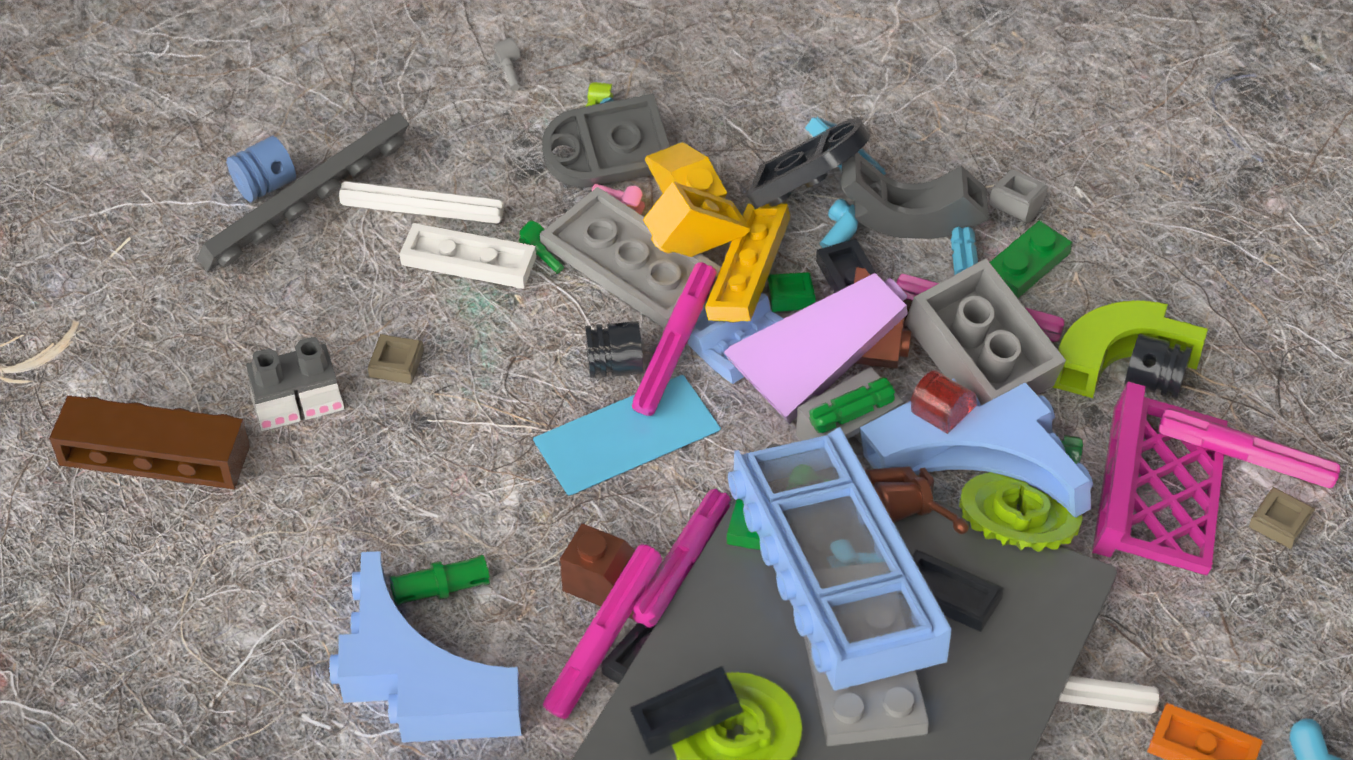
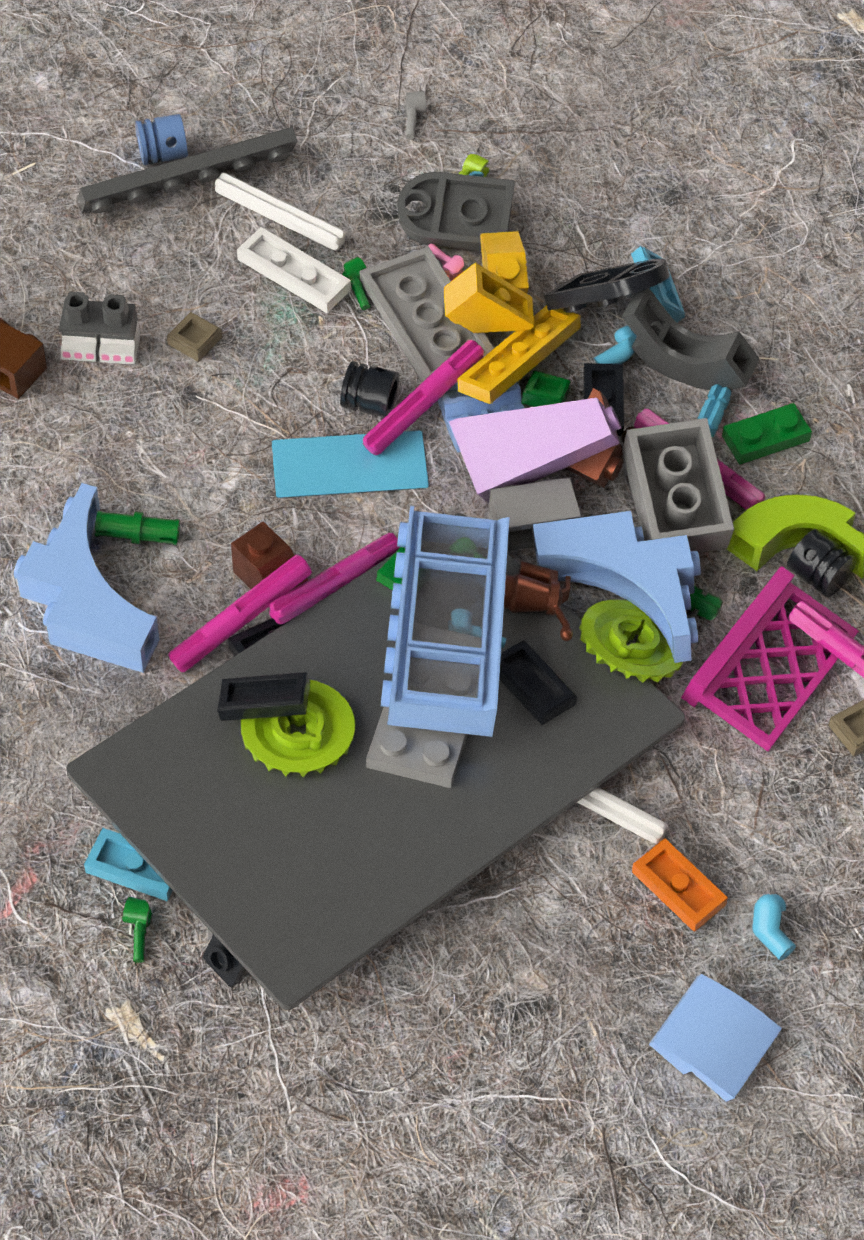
camera: 20 degrees right, 5 degrees up
green axle [809,377,895,433] -> none
clear red brick [911,370,977,434] -> none
light grey brick [989,169,1048,223] -> none

